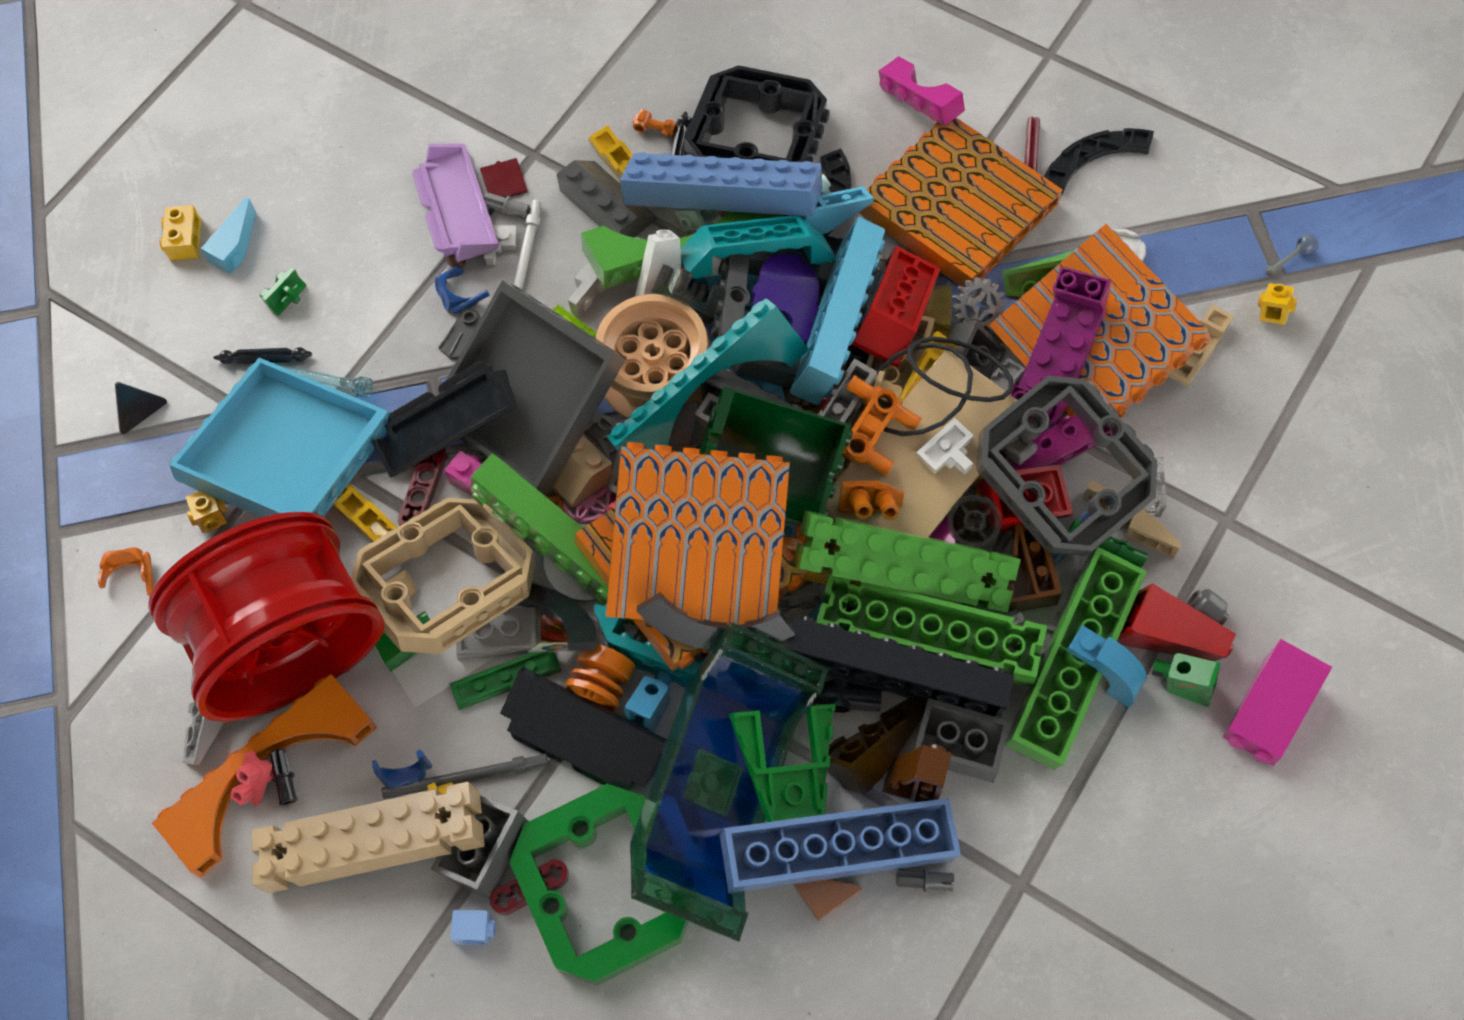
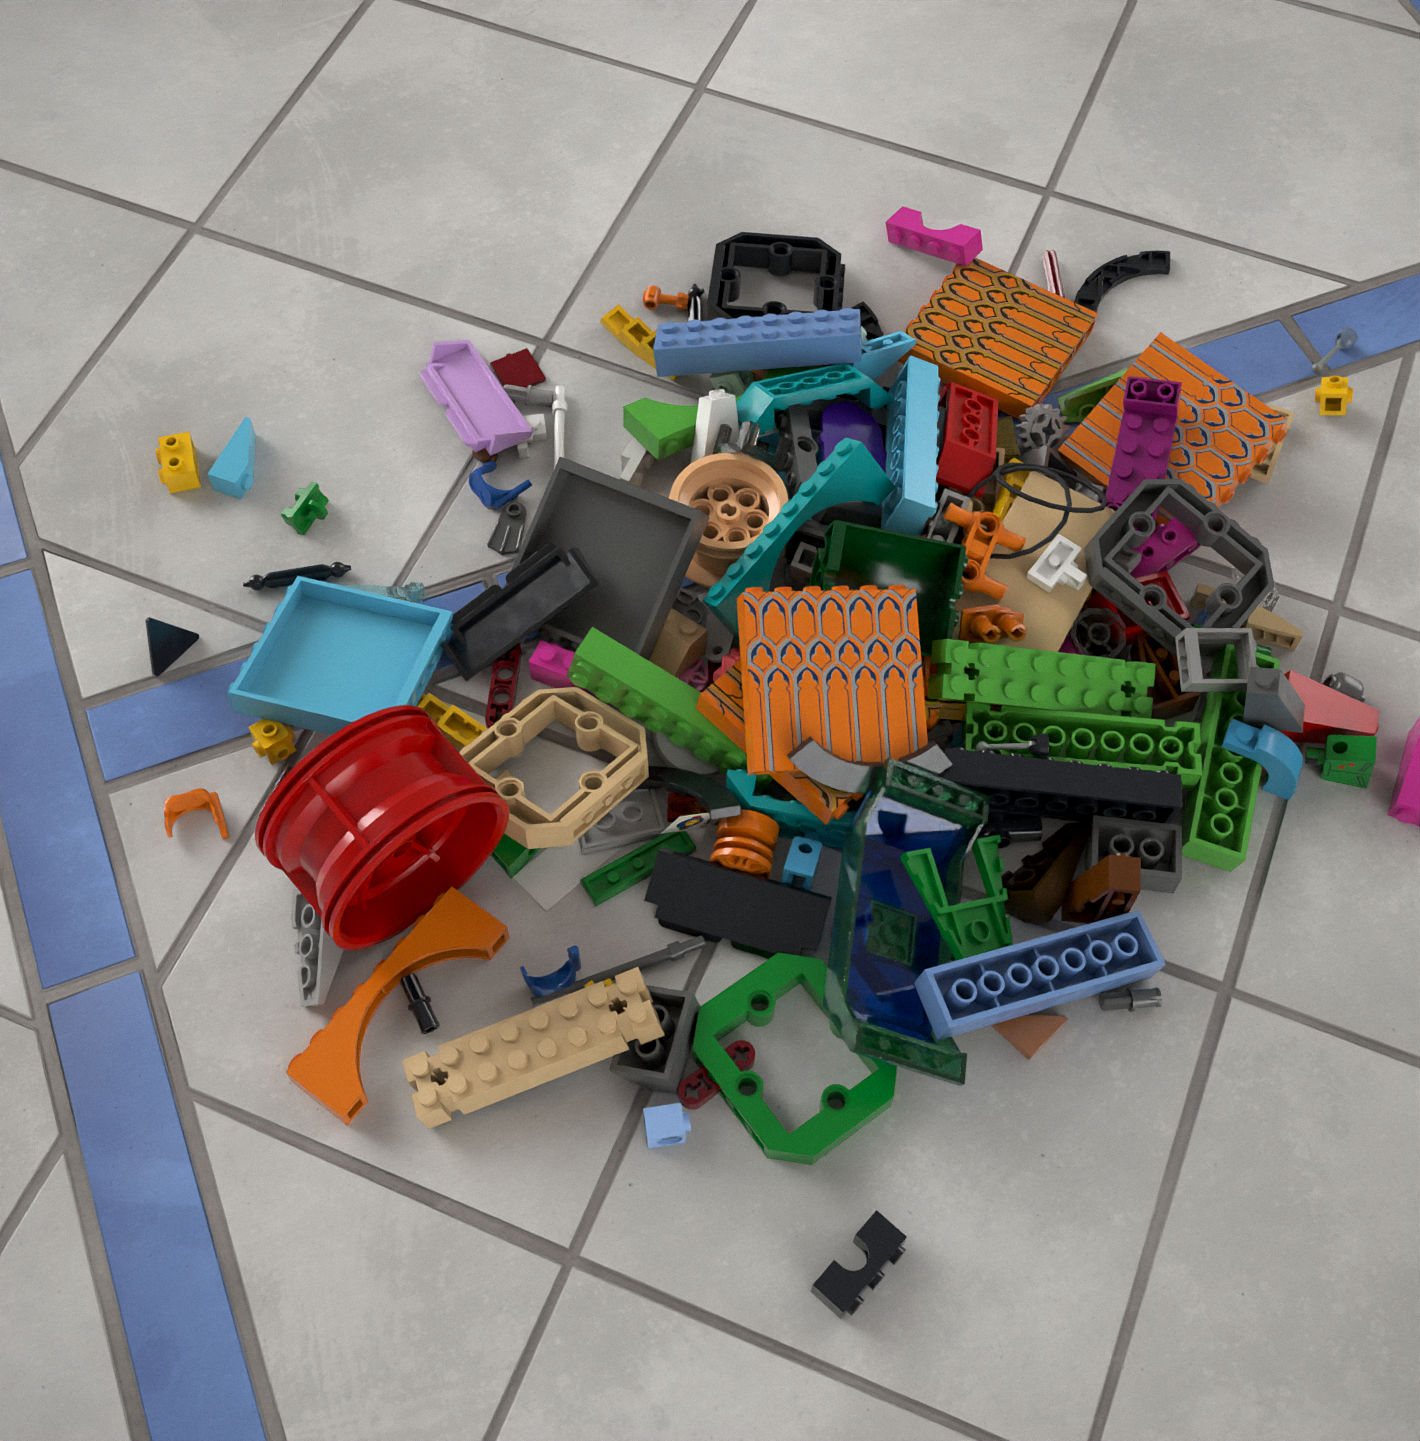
camera: 15 degrees left, 5 degrees down
coral hips [230,750,274,806] -> none
dark grey slope [556,160,657,238] -> none
none -> hinge [976,733,1049,757]
none -> light grey window [1175,628,1259,692]
none -> dark grey slope [1242,667,1305,733]

